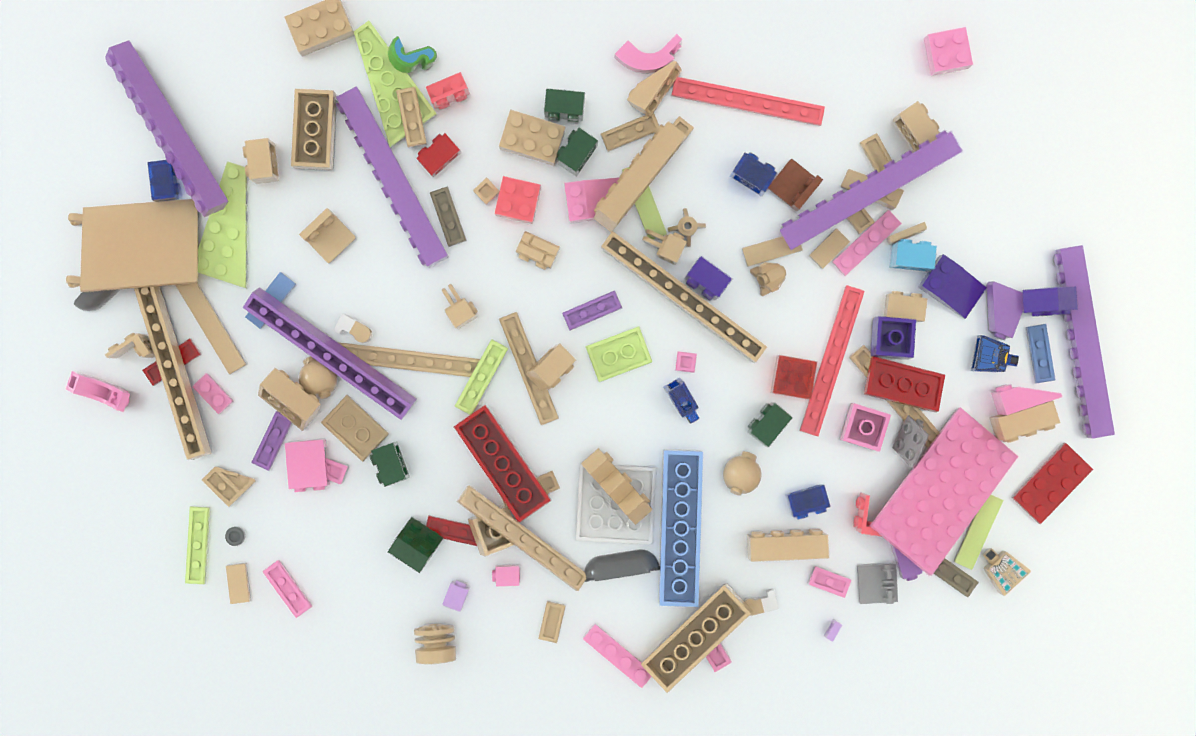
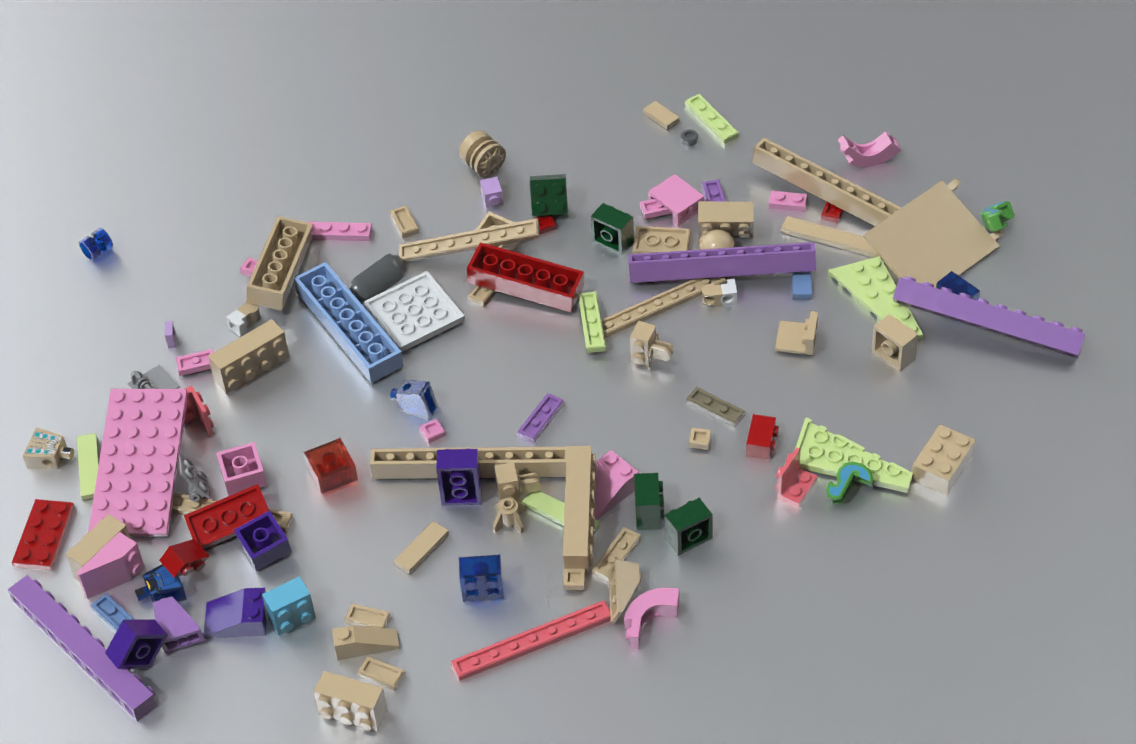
camera: 145 degrees right, 40 degrees down
tan bracket [105,333,155,359] -> none
tan wing [202,466,256,507] -> none
bright pink tile [262,560,312,618] -> none
tan brick [291,89,337,170] -> none
medium lavender brick [336,86,449,268] -> none
tan tile [396,87,427,148] -> none
bright pink brick [492,565,520,586] -> none
coral brick [494,176,541,224] -> none
tan brick [499,109,566,166] -> none
tan tile [499,312,559,425] -> none
tan brick [516,231,560,270] -> none
tan brick [525,344,576,391] -> none
tan brick [581,448,653,525] -> none
yellowish green tile [585,327,652,382] -> none
tan brick [723,451,762,495] -> none
dark green brick [747,402,793,448] -> none
tan brick [750,262,786,297] -> none
copper bracket [768,159,824,212] -> none
medium lavender brick [780,130,963,250] -> none
clear blue brick [785,484,831,520] -> none
coral tile [799,285,865,436] -> none
tan tile [809,228,850,269] -> none
bright pink plate [832,210,902,276] -> none
tan brick [884,291,928,322] -> none
tan tile [887,222,927,245] -> none
dark tan tile [933,558,979,598] -> none
none -> red brick [159,539,209,578]
none -> bright green animal [980,201,1015,232]

